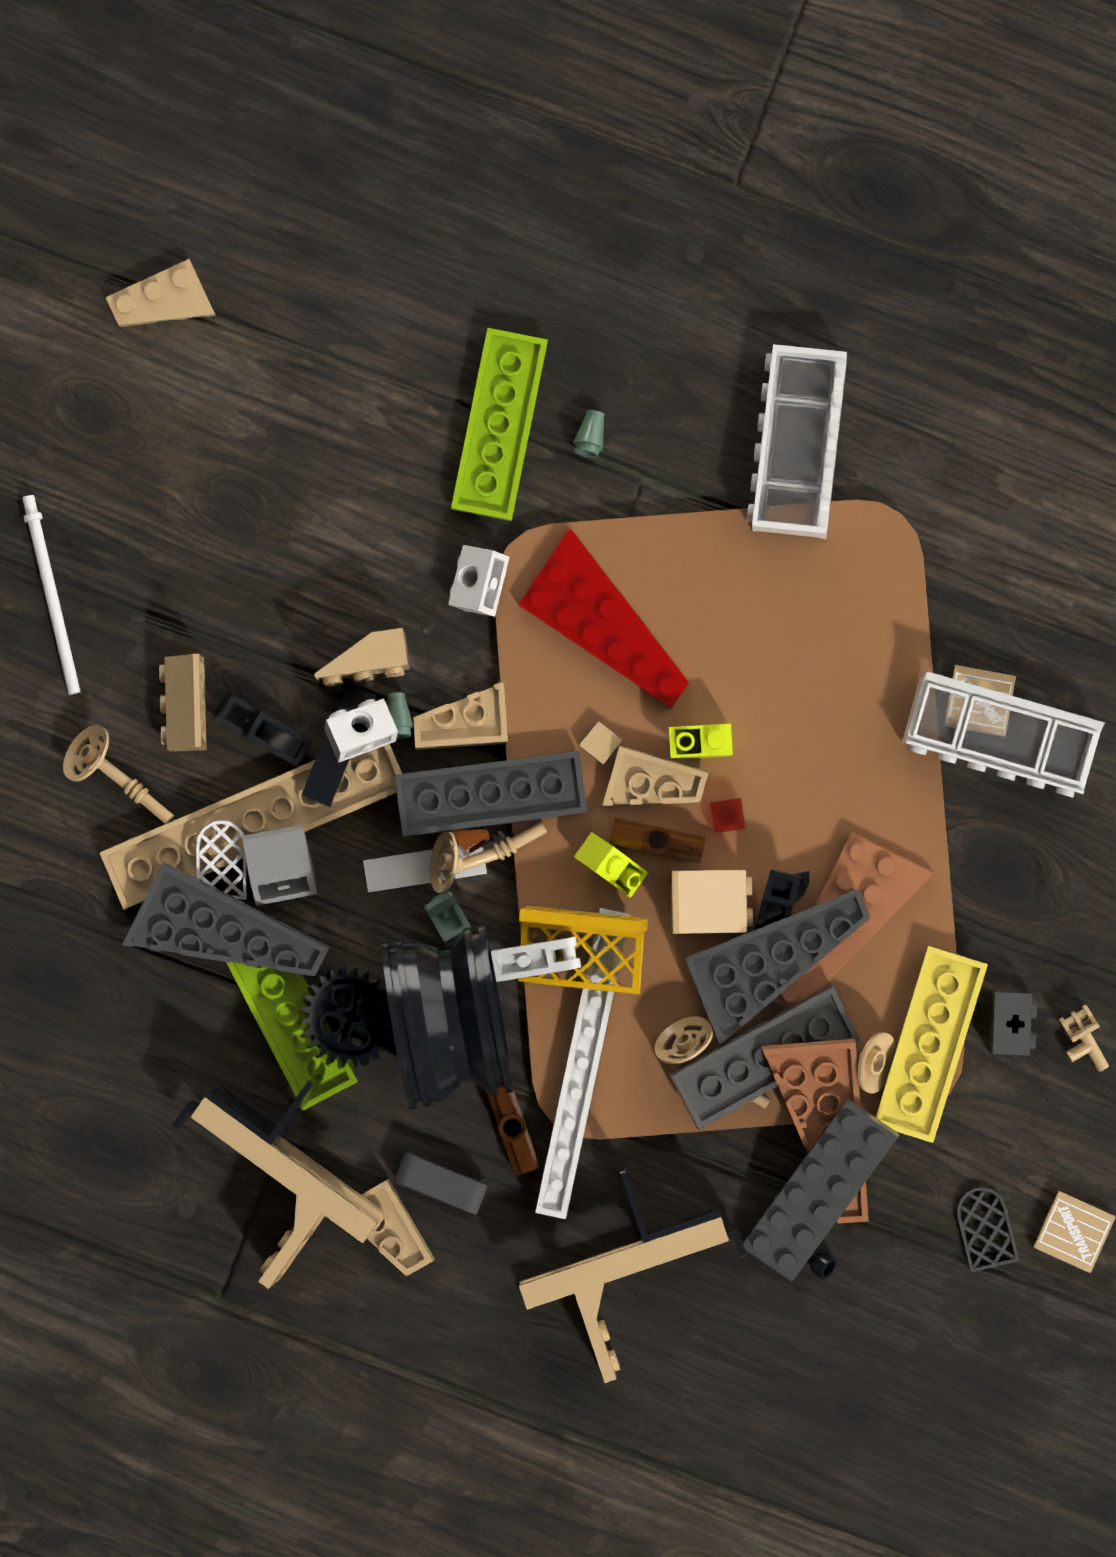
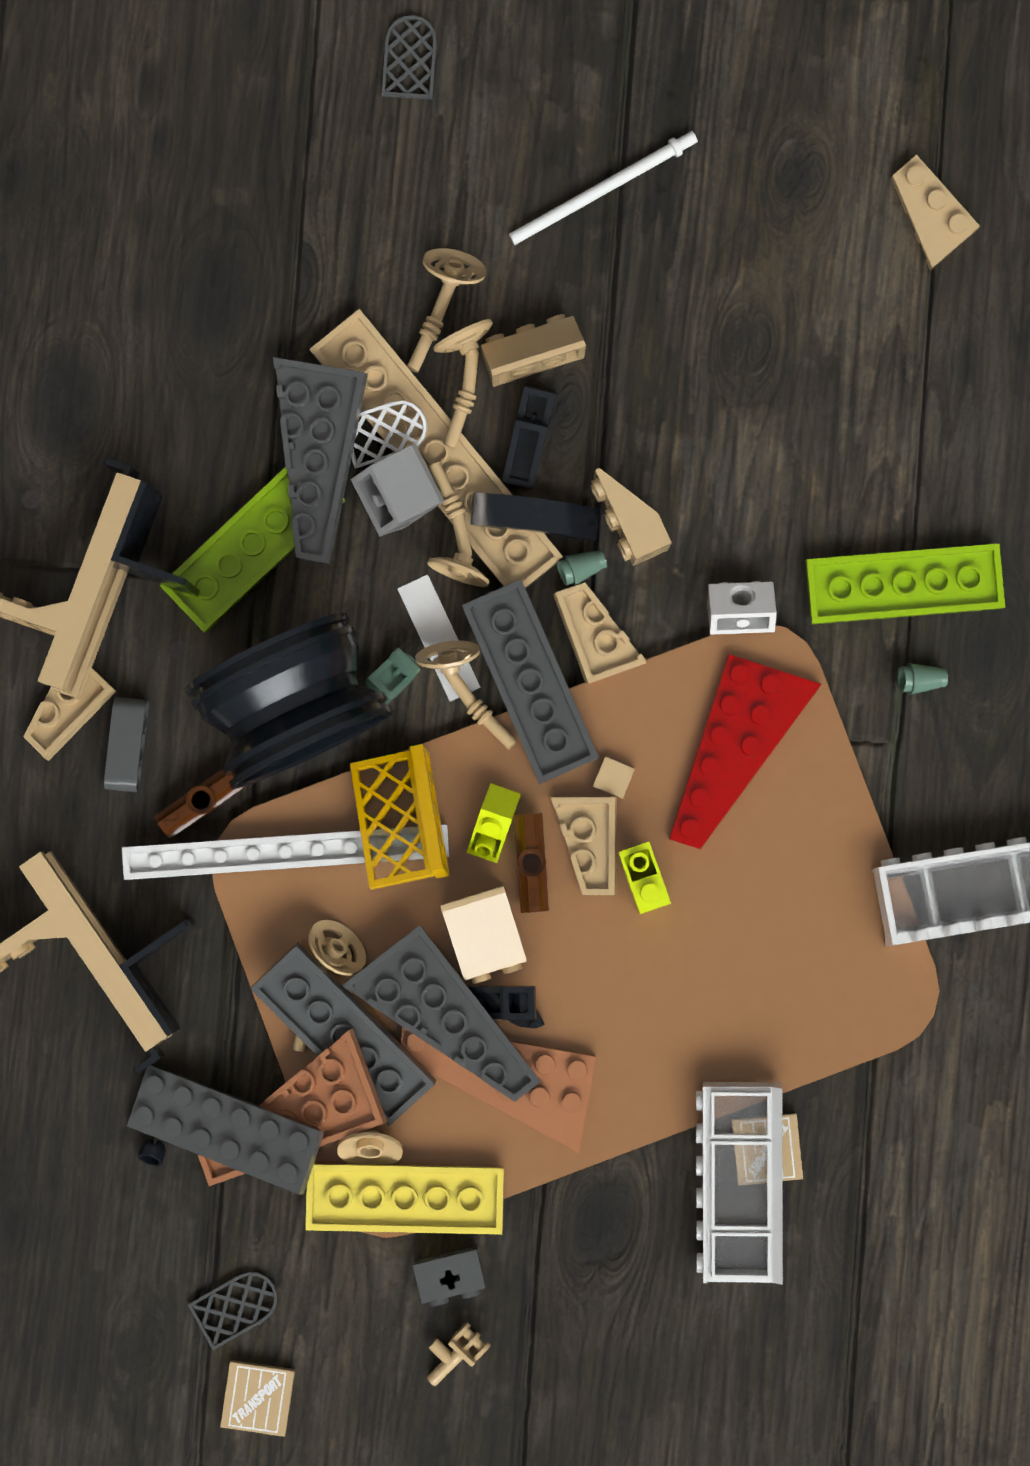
camera: 70 degrees right, 0 degrees up
black gear [298,968,394,1069] -> none
white brick [324,699,398,763] -> none
dark orange slope [451,829,490,856] -> none
white plate [491,936,581,982] -> none
clear red plate [710,798,745,833] -> none
none -> tan dish [427,462,489,587]
none -> tan dish [433,319,493,449]

